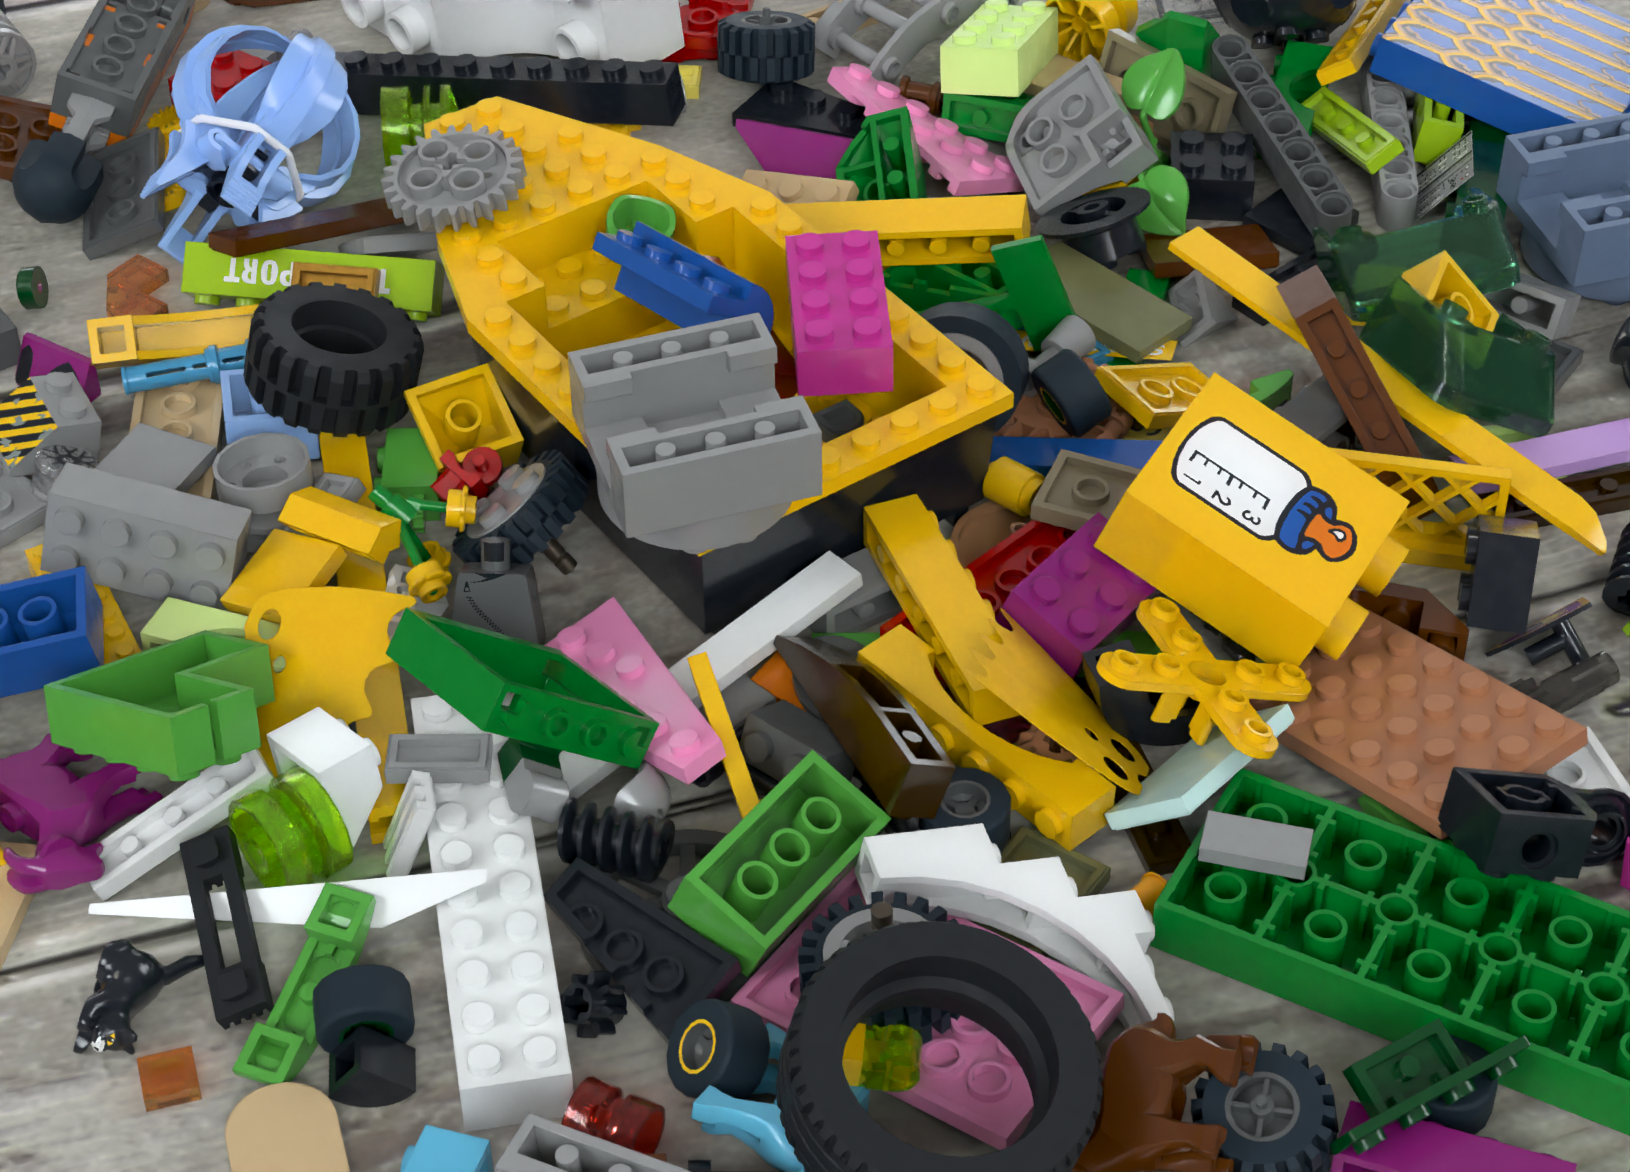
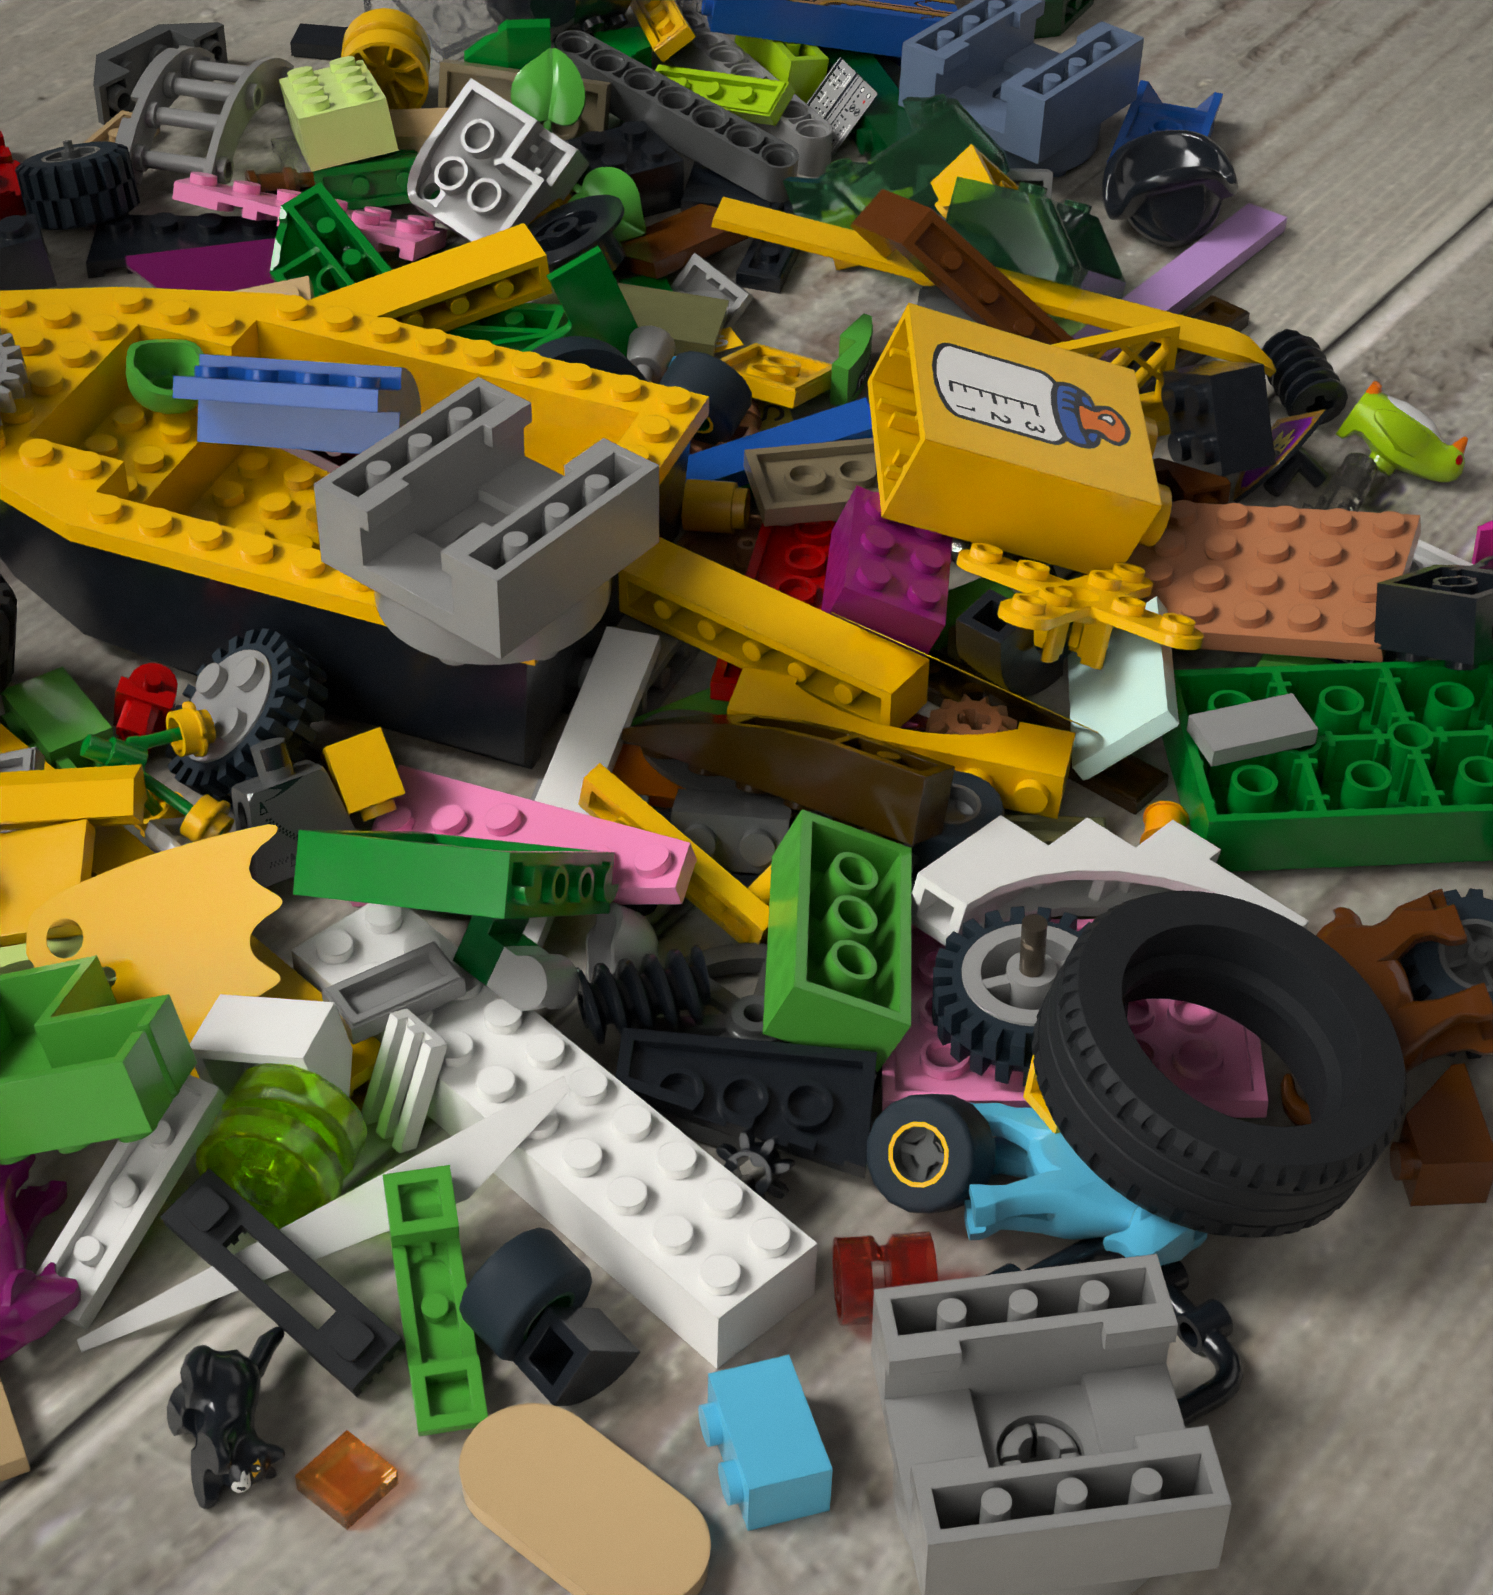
camera: 35 degrees left, 0 degrees up
yellow slope [403,363,524,473] -> none
dark pink brick [785,230,893,397] -> none
none -> yellow slope [320,727,406,822]

